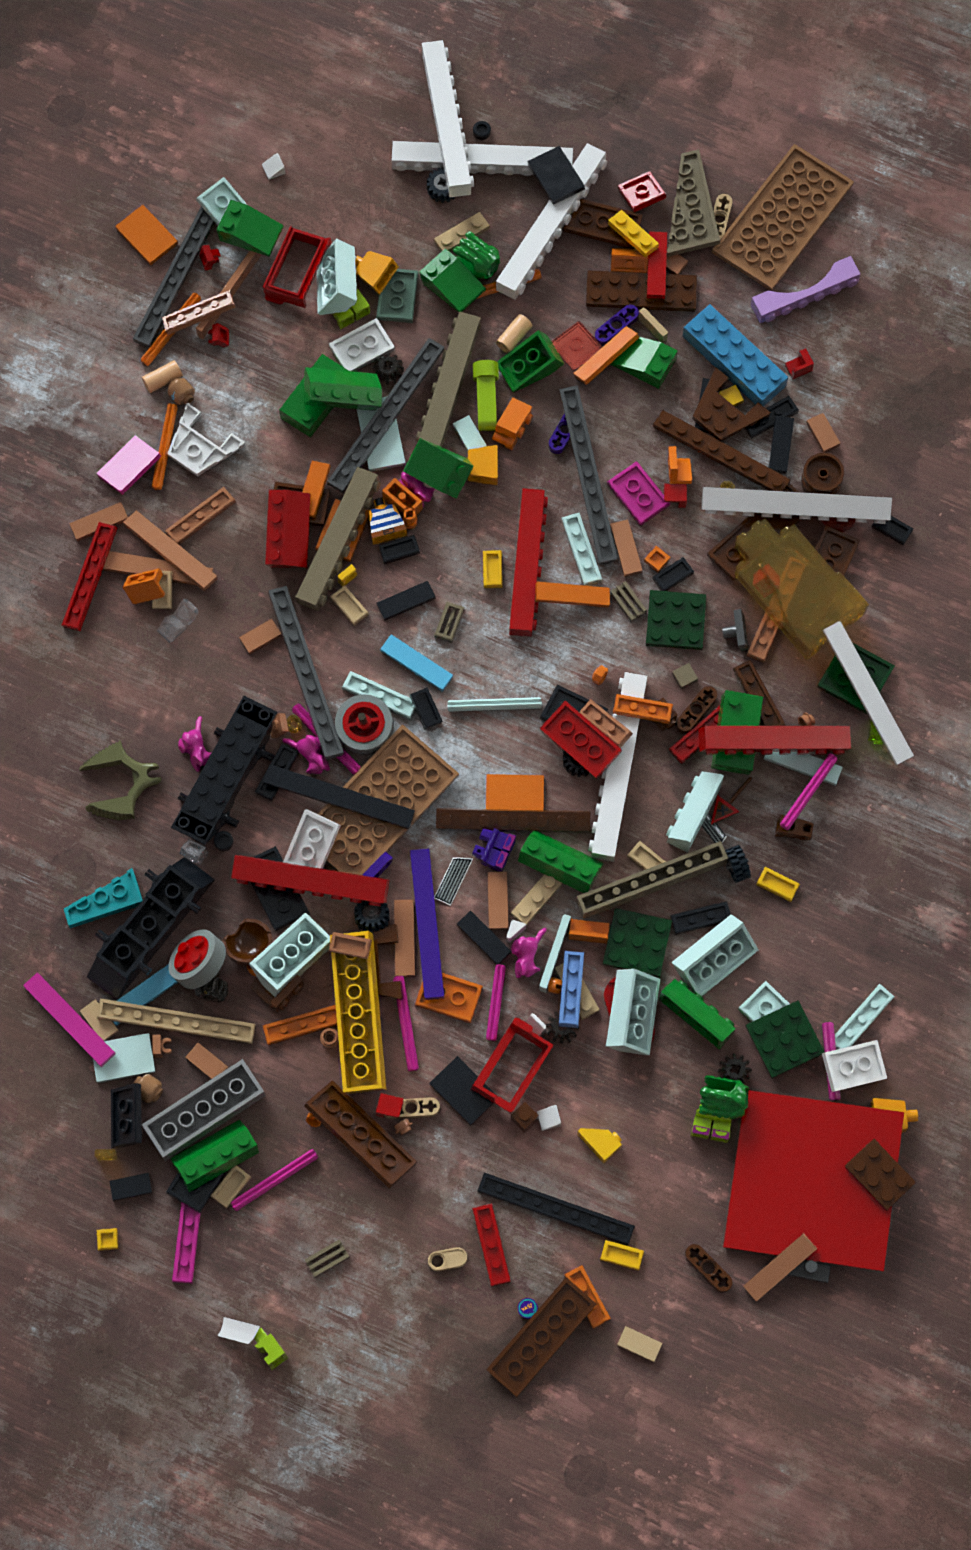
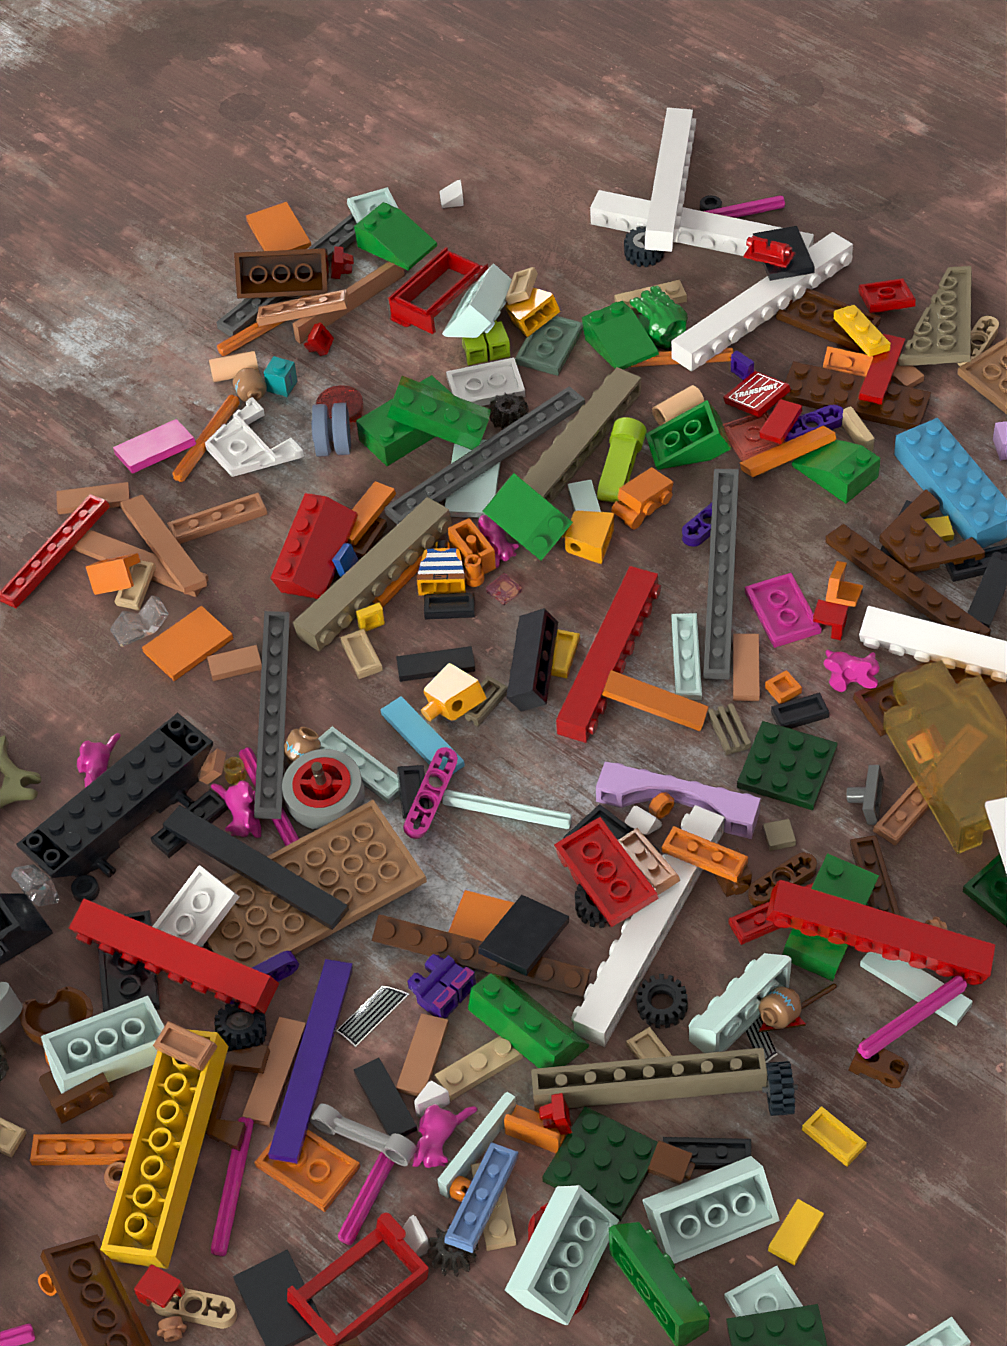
camera: 20 degrees right, 20 degrees down
none -> orange tile [142,606,233,681]
none -> reddish brown slope [234,248,329,299]
none -> teal brick [263,356,298,397]
none -> medium nougat head [284,727,321,764]
none -> light grey piece [310,1104,417,1166]
none -> sand blue wheel [311,402,351,457]
none -> clear red tile [316,385,364,423]
none -> blue tile [332,543,359,577]
none -> dark pink beam [403,747,458,839]
none -> light orange torso [421,663,487,722]
none -> black tile [478,895,569,976]
none -> clear pink tile [486,573,522,605]
none -> tan tile [505,267,538,305]
none -> black brick [507,608,559,712]
none -> red tile [539,1093,572,1135]
none -> lavender arch [596,761,761,839]
none -> white slope [625,806,662,835]
none -> black tyre [636,974,688,1029]
none -> reddish brown brick [648,1141,696,1185]
none -> dark pink axle [703,196,785,218]
none -> red tile [723,371,791,417]
none -> dark purple tile [731,350,754,380]
none -> red hinge [743,236,795,268]
none -> red tile [759,399,803,444]
none -> medium nougat head [759,986,801,1029]
none -> yellow tile [768,1199,824,1266]
none -> dark pink animal [824,649,880,692]

